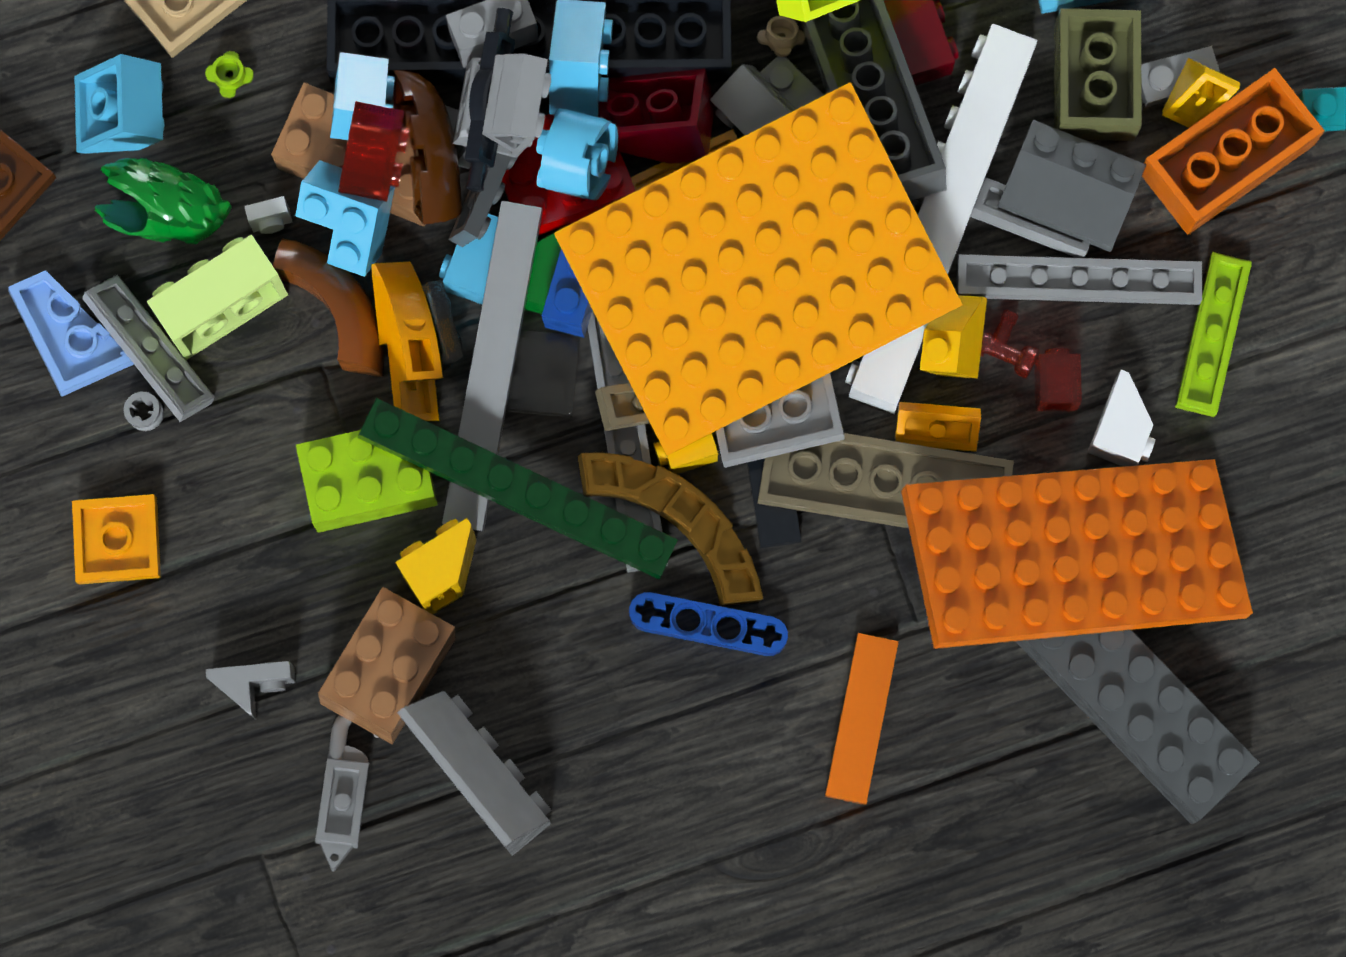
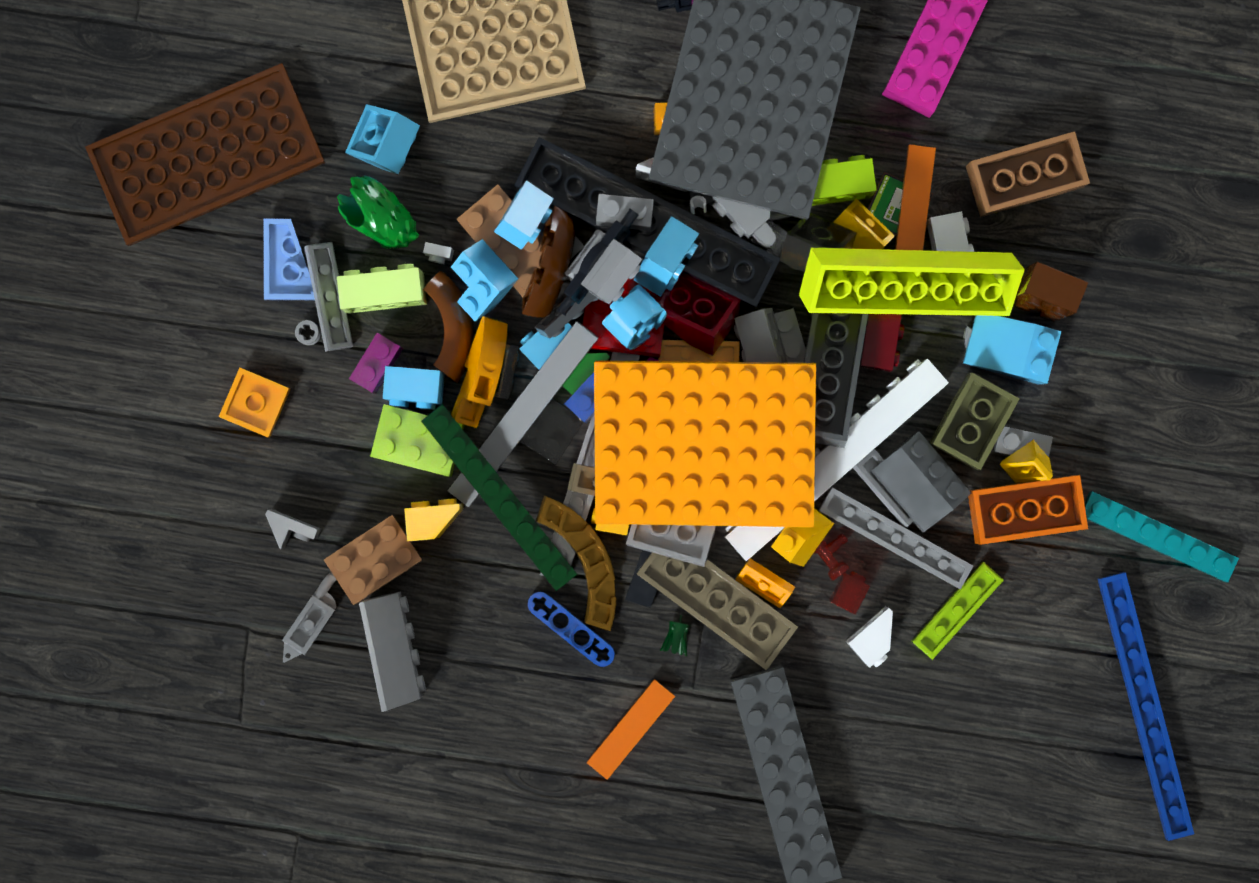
camera: 25 degrees right, 10 degrees up
lime plate [205,51,254,98] -> none
clear red brick [338,101,410,202] -> none
tan plate [757,16,805,57] -> none
orange plate [901,459,1253,649] -> none
none -> magenta brick [349,333,404,394]
none -> medium azure brick [383,366,445,410]
none -> dark green piece [660,615,690,656]

